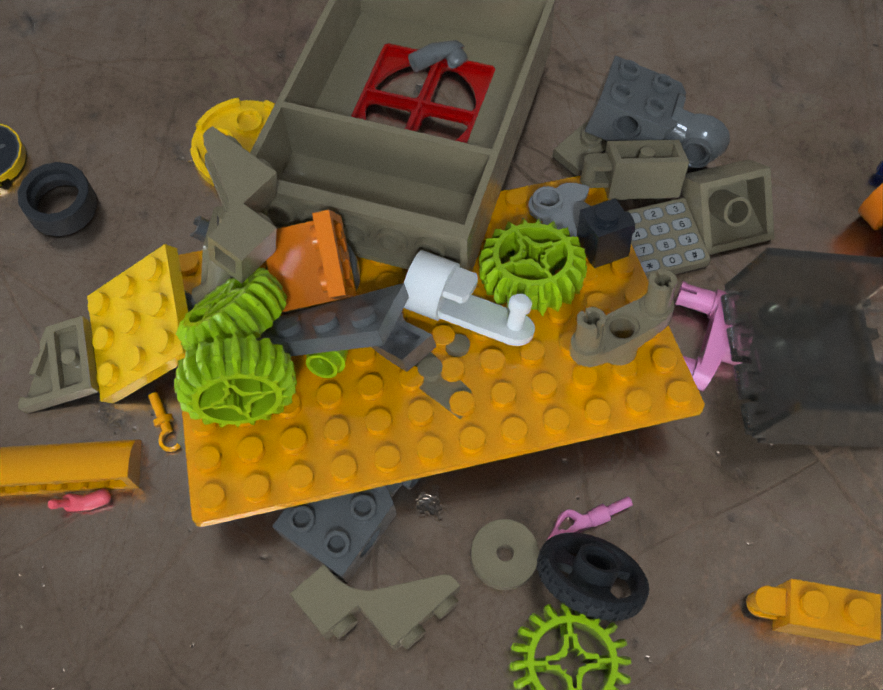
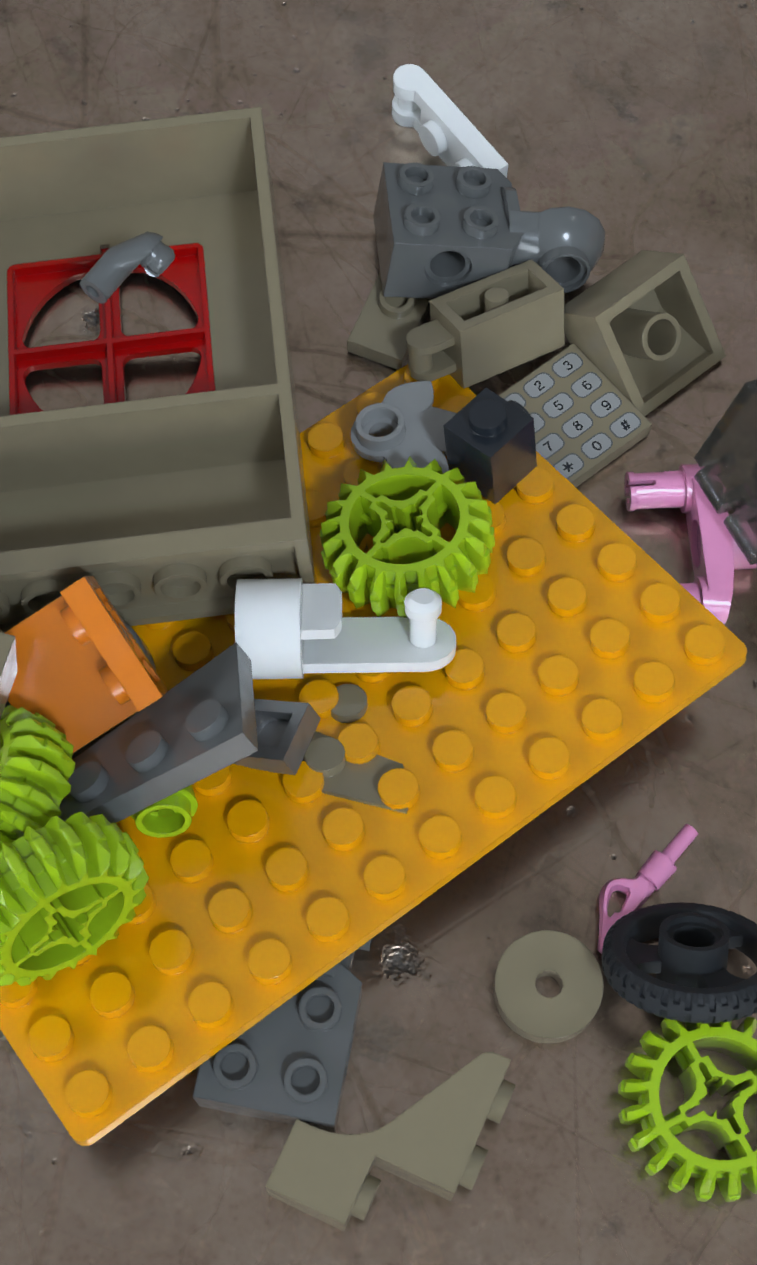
camera: 25 degrees left, 0 degrees up
dark tan connector [570,269,677,367] -> none
none -> white plate [392,64,509,178]

